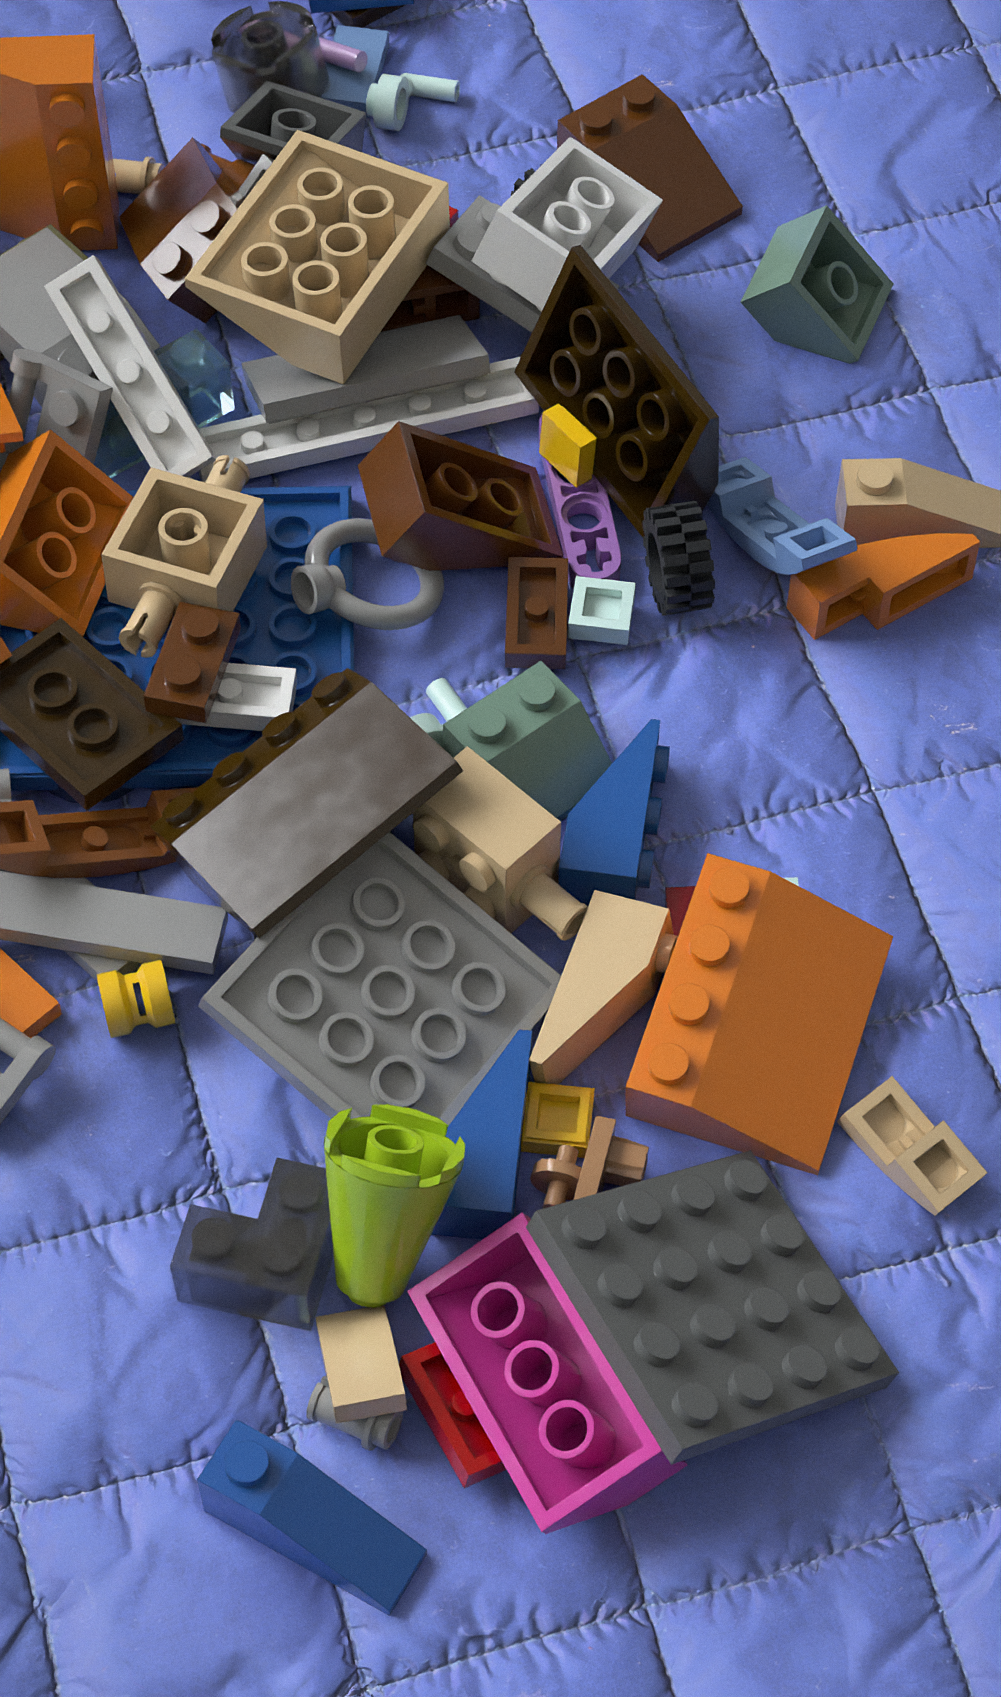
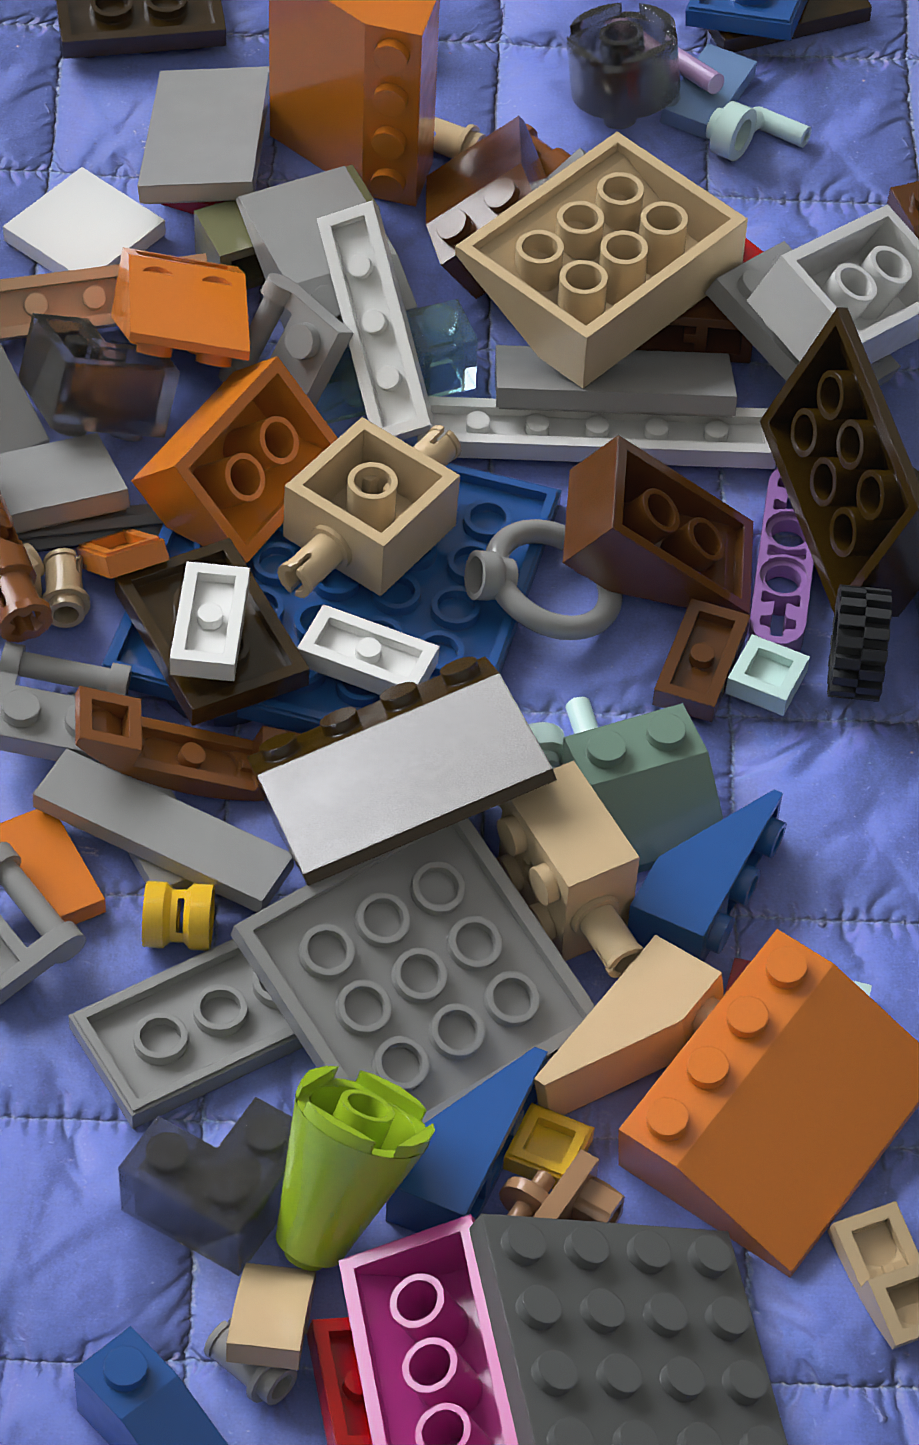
camera: 15 degrees right, 5 degrees down
reddish brown plate [143,602,241,723] -> none
dark grey slope [220,81,366,165] -> none
yellow tile [539,403,597,488] -> none
none -> light grey tile [68,939,303,1129]
none -> white plate [170,561,250,681]

